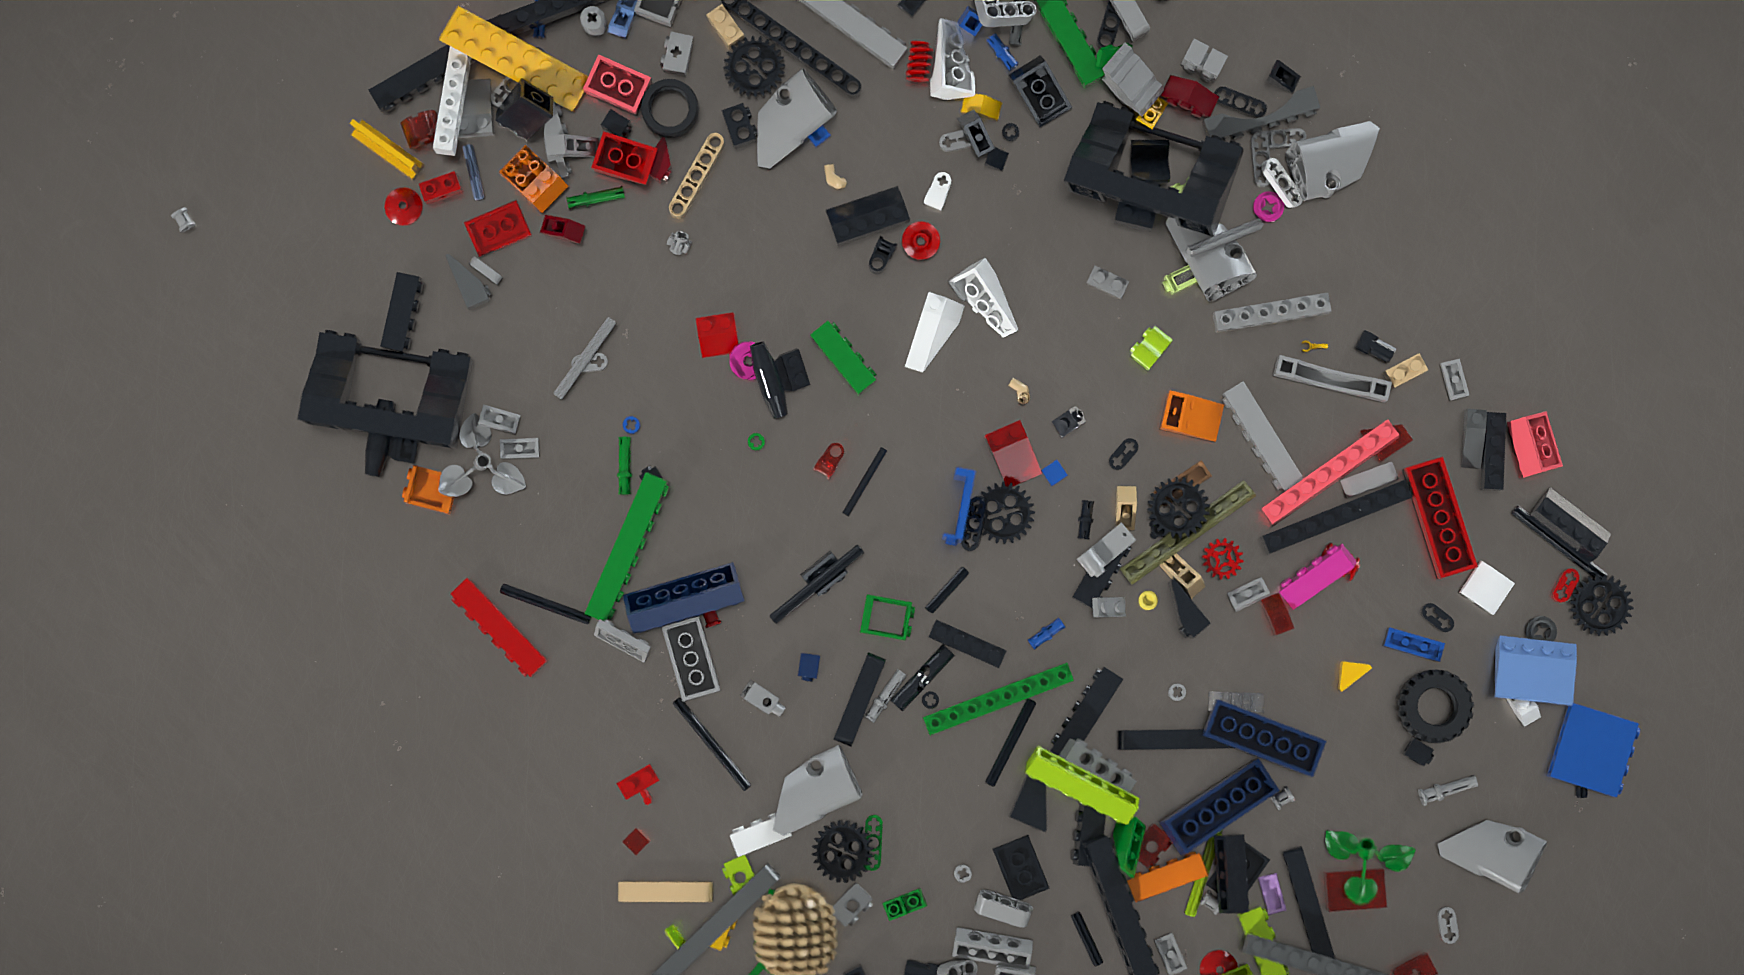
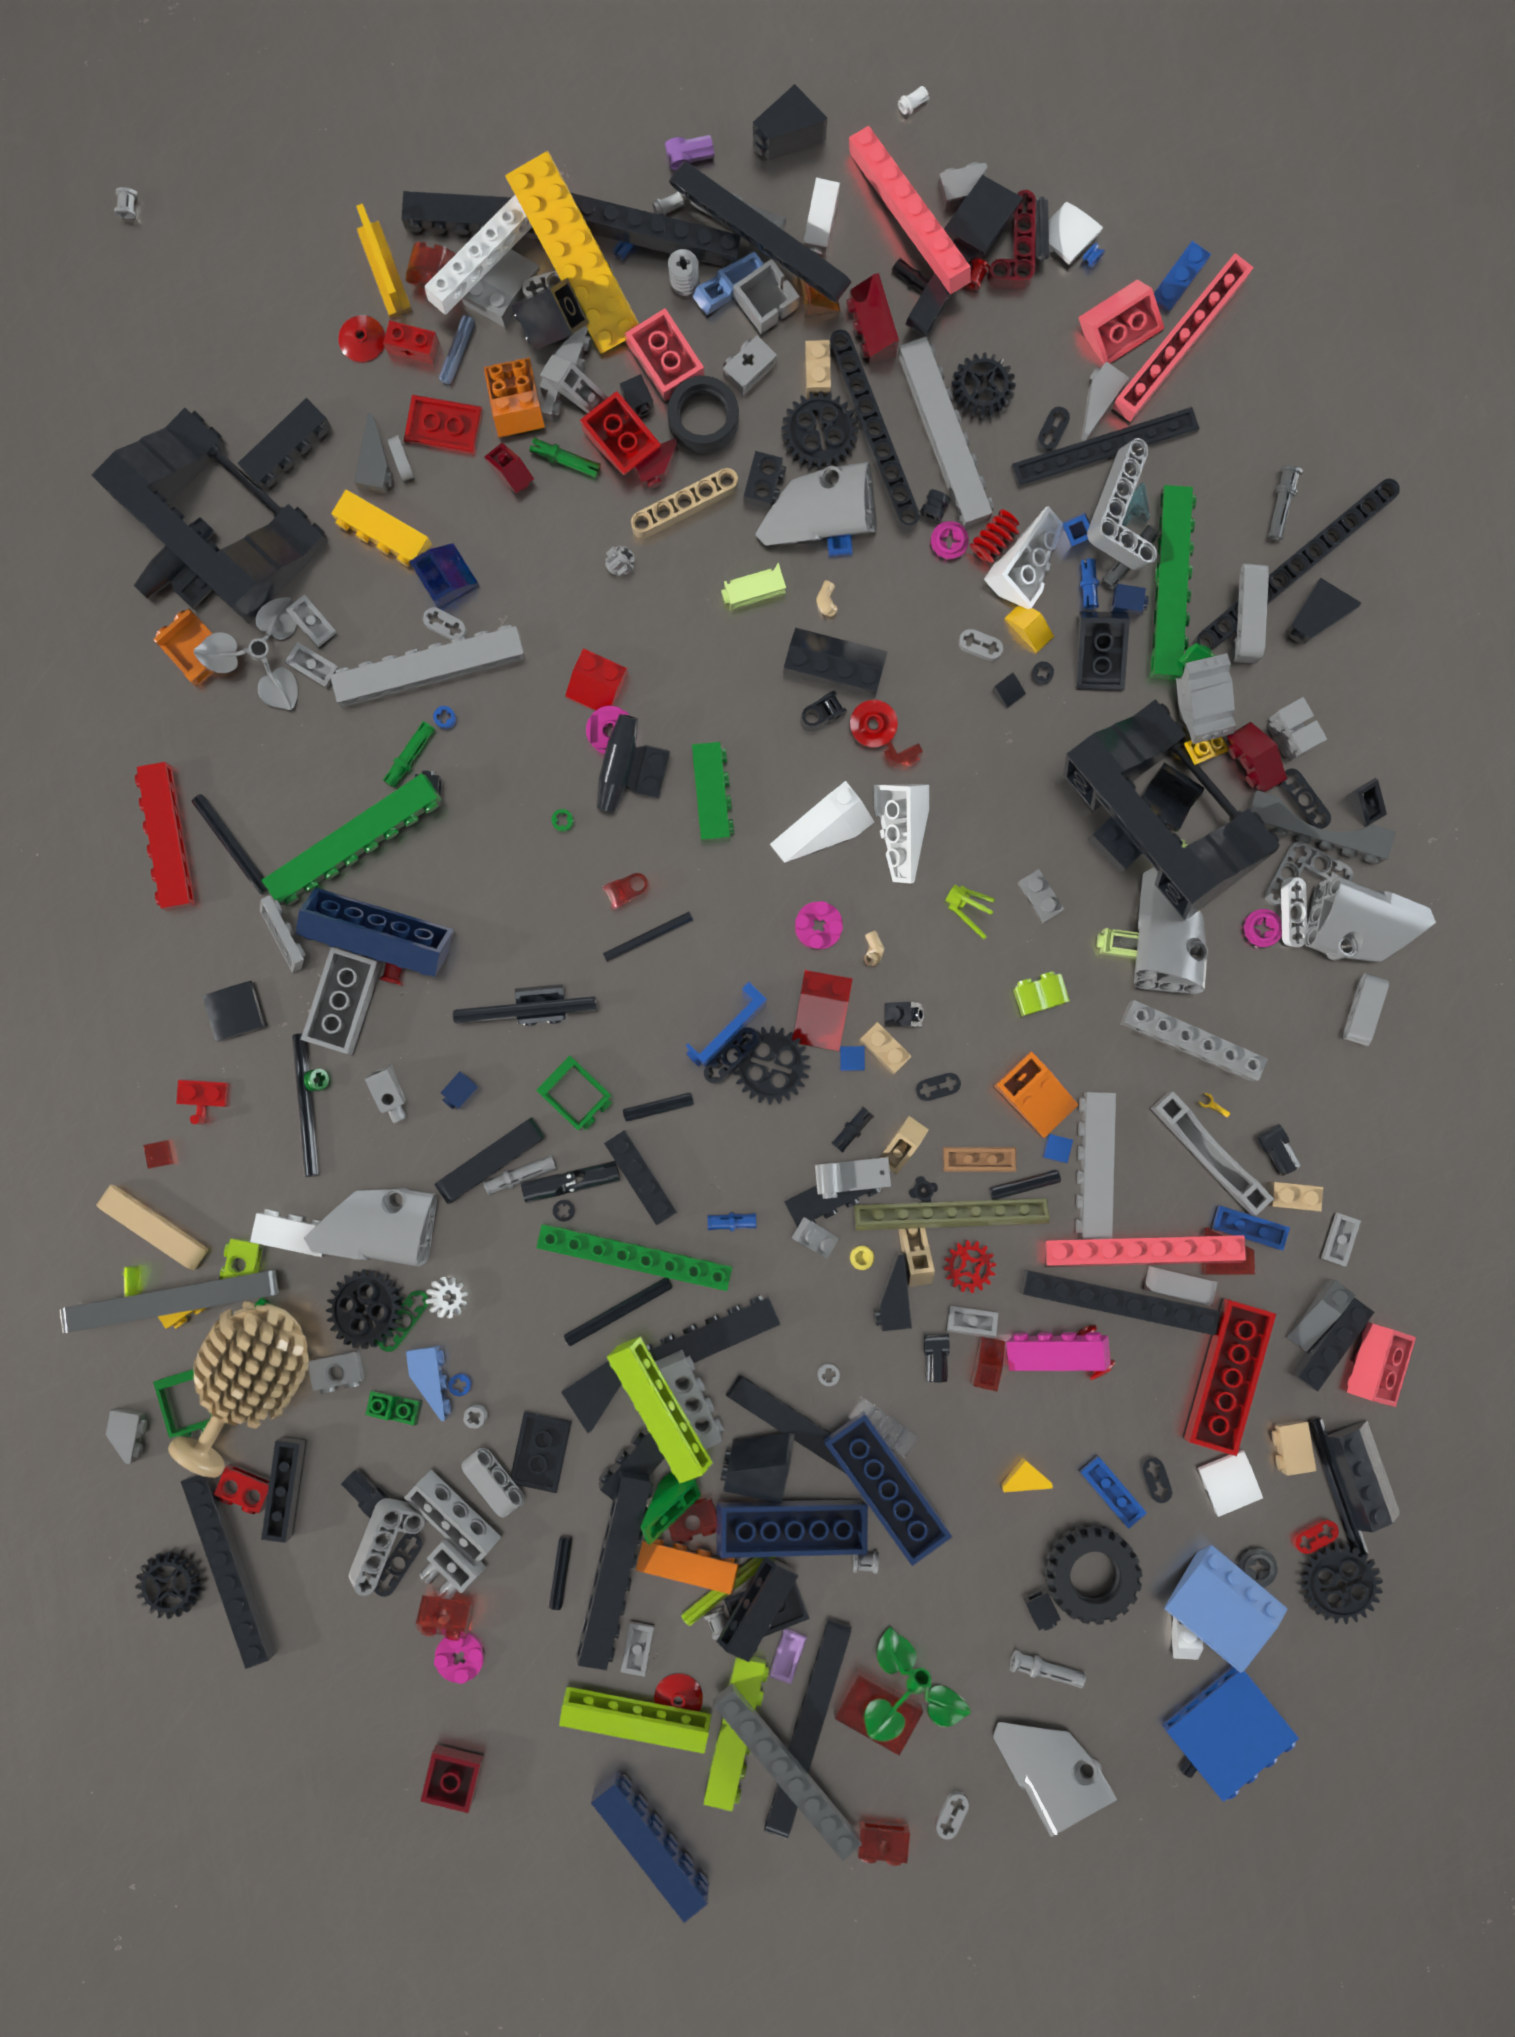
camera: 30 degrees right, 0 degrees up
light grey axle [554,317,616,399] -> none
white piece [923,172,951,211] -> none
black slope [957,109,995,157] -> none
black gear [1147,477,1210,539] -> none
light grey axle [1186,218,1263,257] -> none
none -> black slope [202,981,265,1042]
none -> green bush [304,1069,329,1091]
none -> light grey brick [330,625,526,707]
none -> yellow brick [331,490,431,567]
none -> medium blue slope [406,1345,451,1421]
none -> clear blue slope [409,543,478,608]
none -> white gear [426,1277,468,1318]
none -> blue bush [448,1373,472,1397]
none -> black slope [720,1433,795,1503]
none -> yellowish green window [721,563,786,610]
none -> dark pink plate [795,901,843,950]
none -> tan brick [859,1022,912,1074]
none -> clear red bracket [884,741,923,768]
none -> black wheel [920,489,951,522]
none -> black piece [924,1334,950,1383]
none -> dark pink gear [931,521,969,560]
none -> lime plant [945,884,995,939]
none -> black axle [990,1170,1061,1200]
none -> blue tile [1043,1134,1073,1163]
none -> dark blue brick [1111,584,1149,617]
none -> blue plate [1212,1206,1290,1251]
none -> tan brick [1271,1419,1316,1476]
none -> light grey beam [1343,973,1389,1046]

